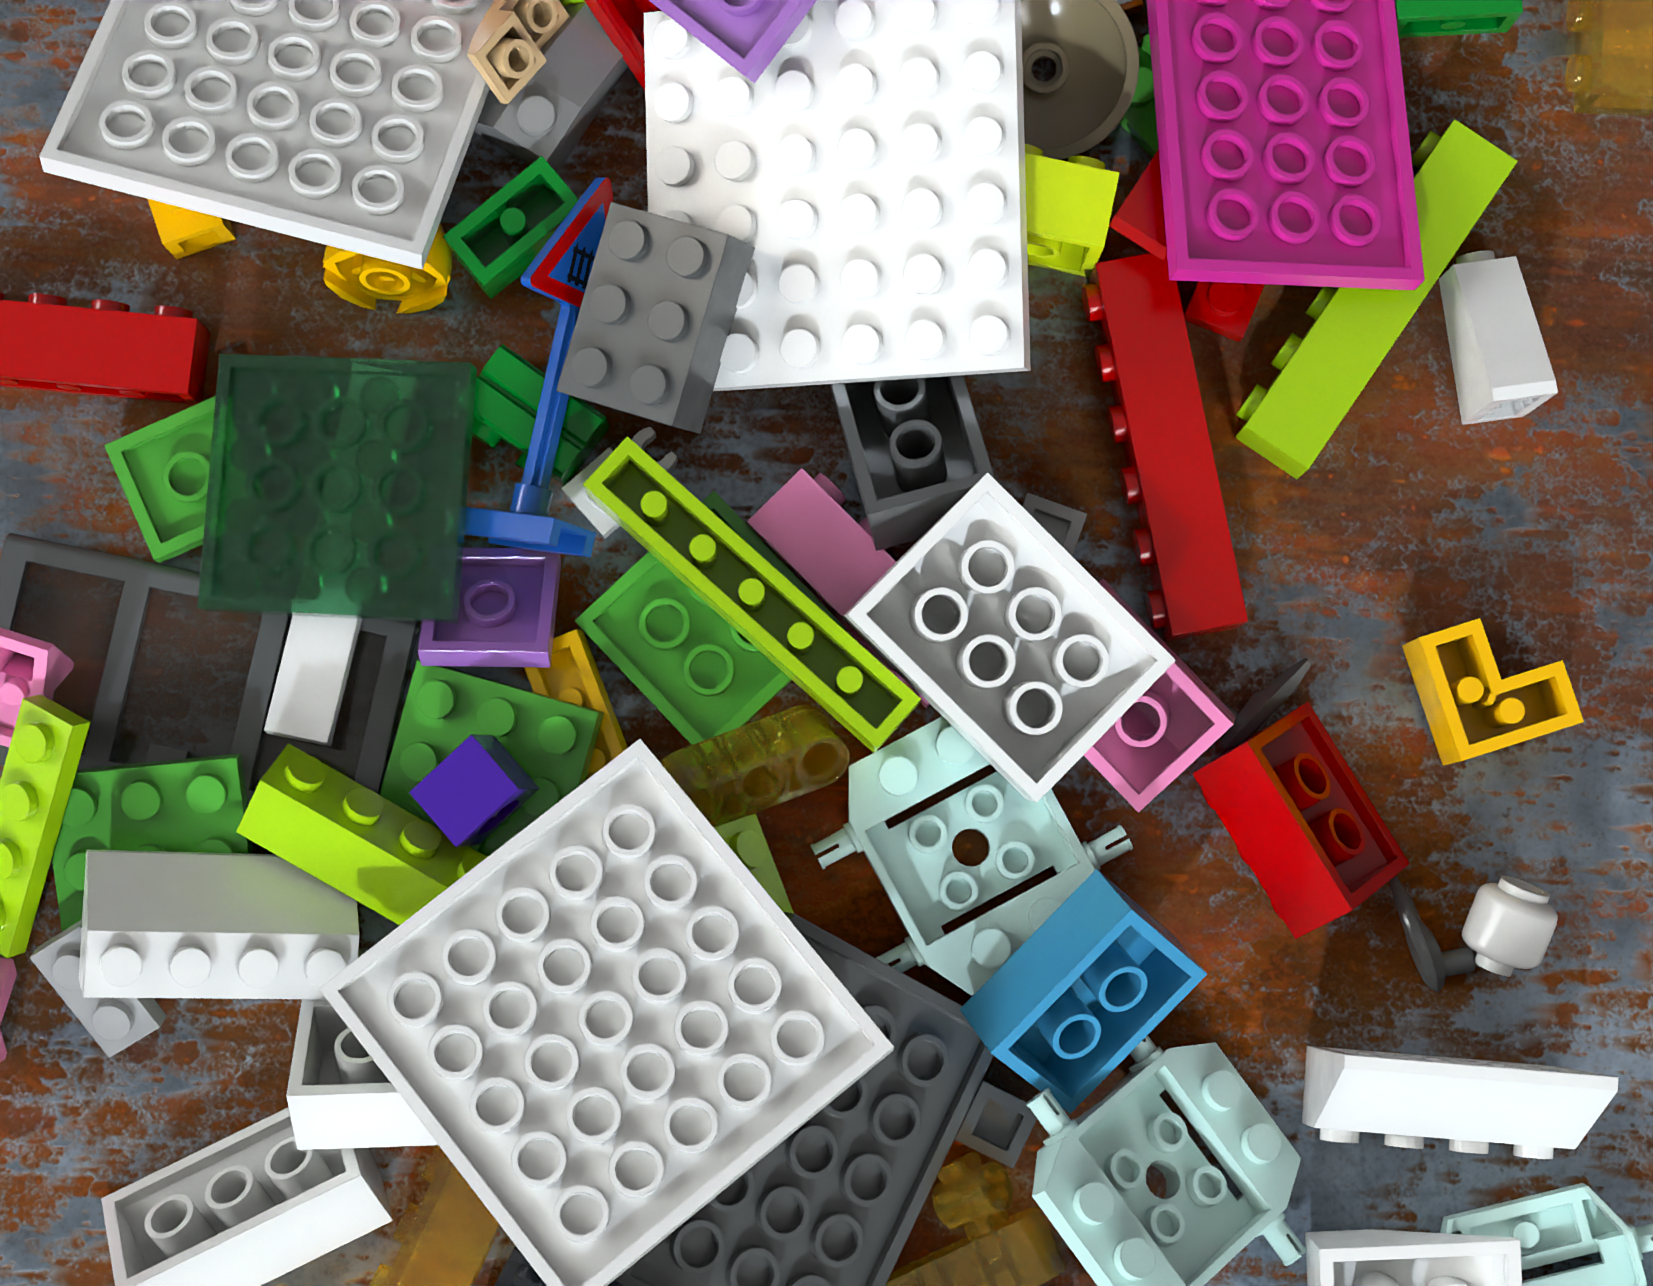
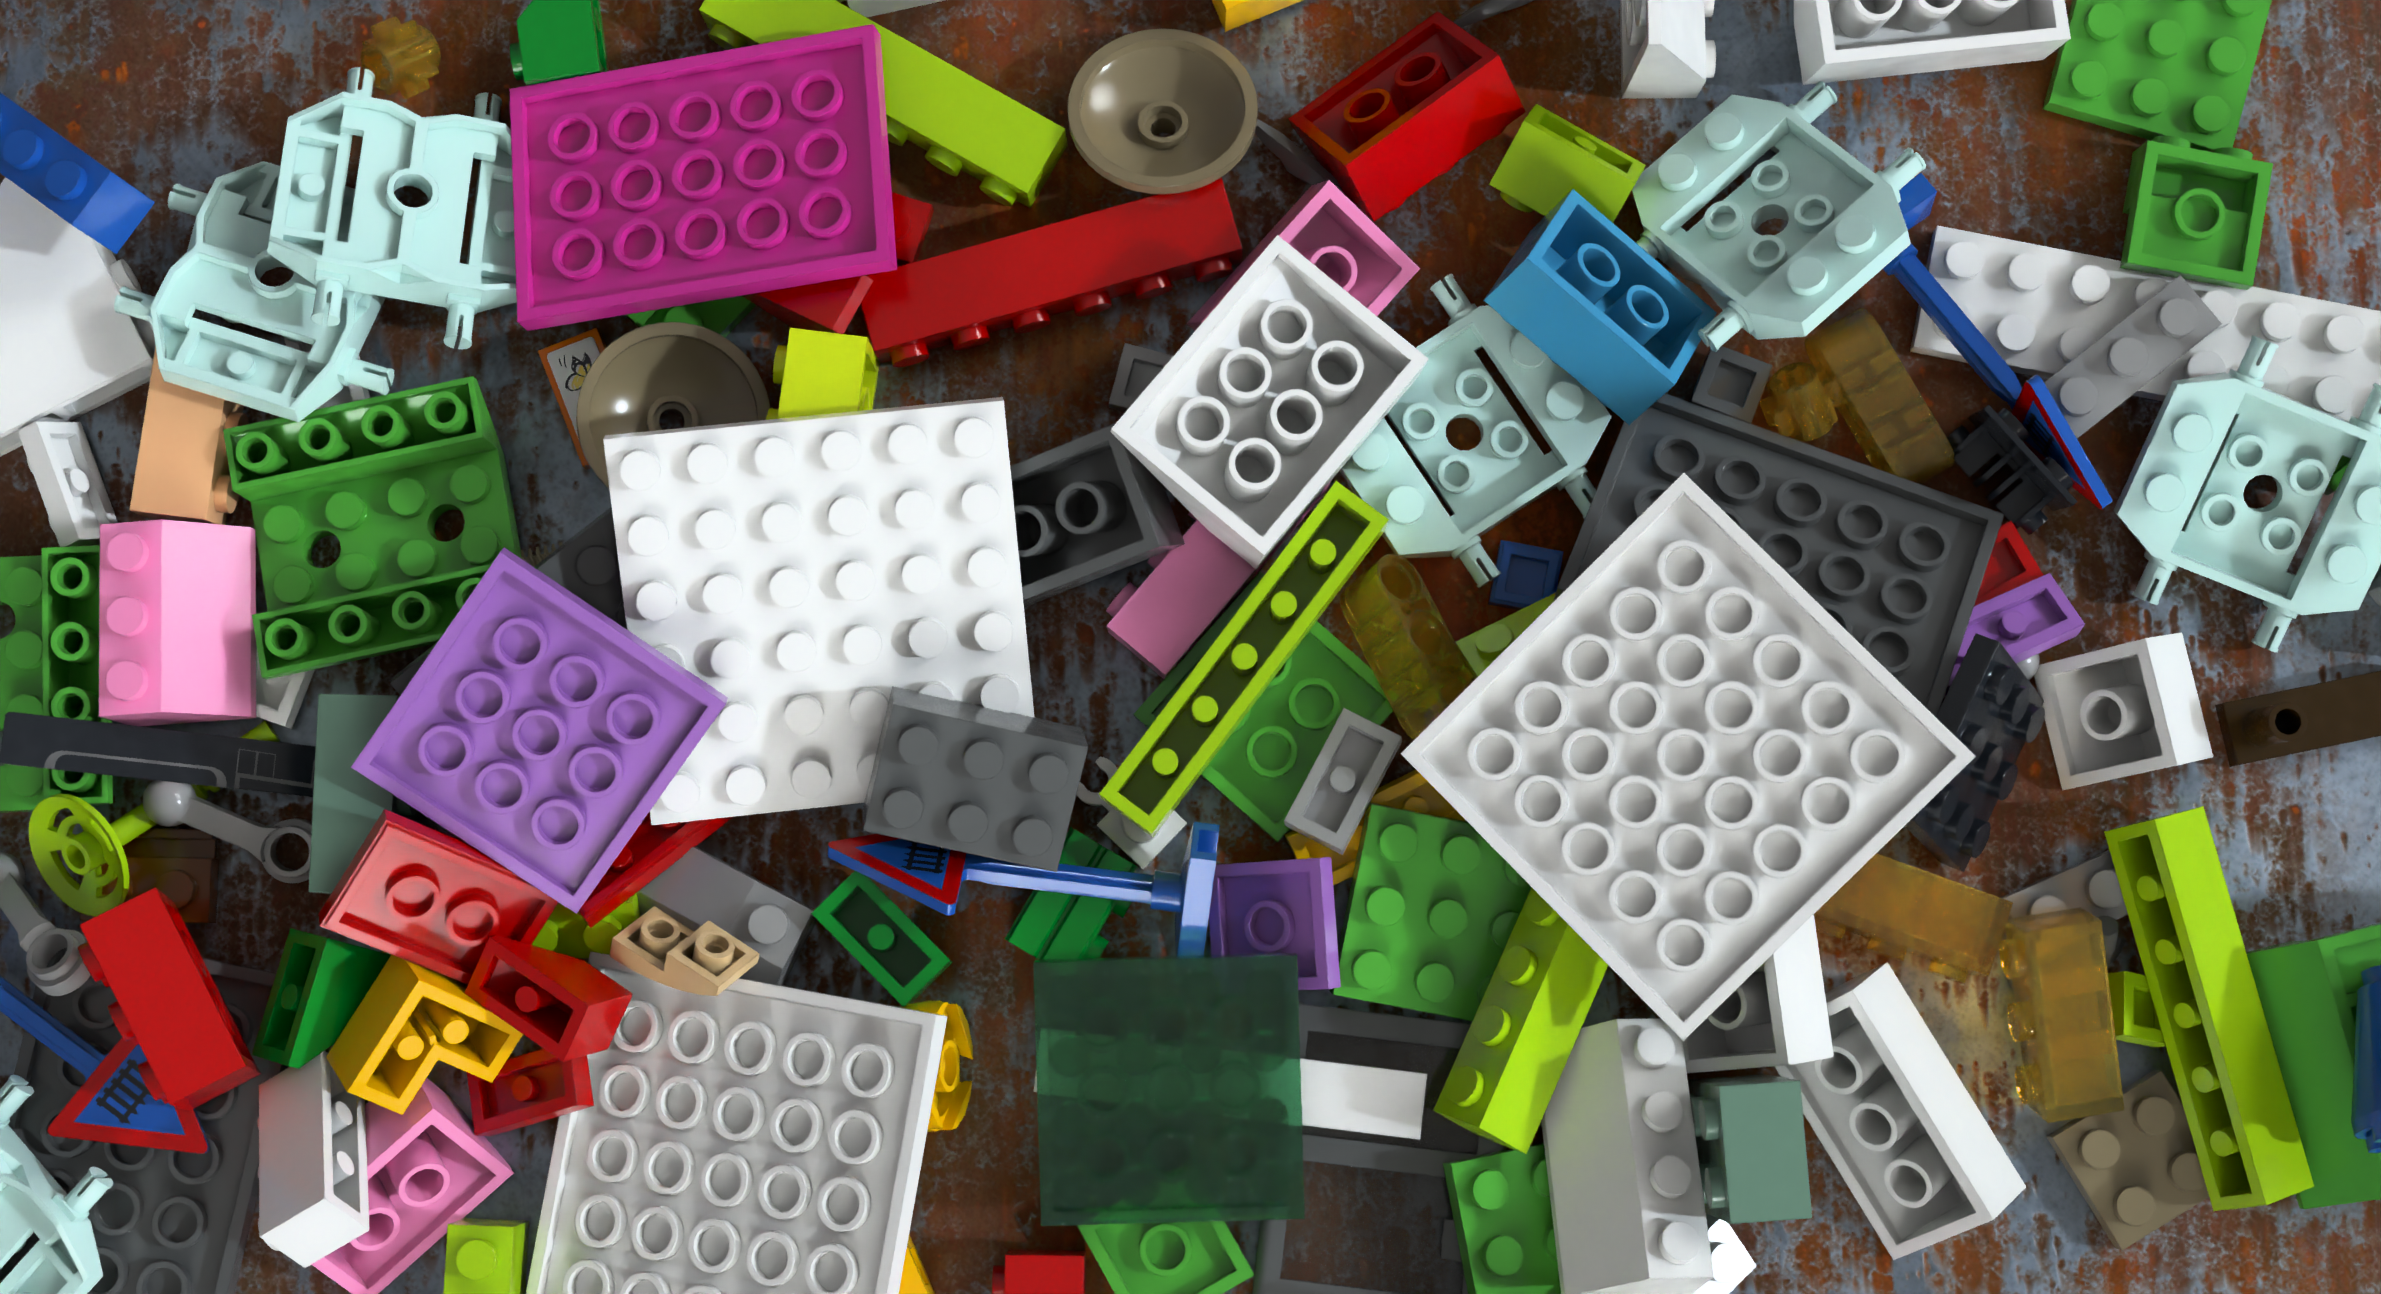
camera: 90 degrees left, 0 degrees up
dark purple piece [409,734,540,847] -> none
none -> dark tan dish [1068,29,1258,194]
none -> light grey plate [1284,708,1402,855]
none -> blue tile [1488,540,1563,610]
none -> lime brick [1489,104,1646,223]
none -> sand green brick [1688,1074,1812,1224]

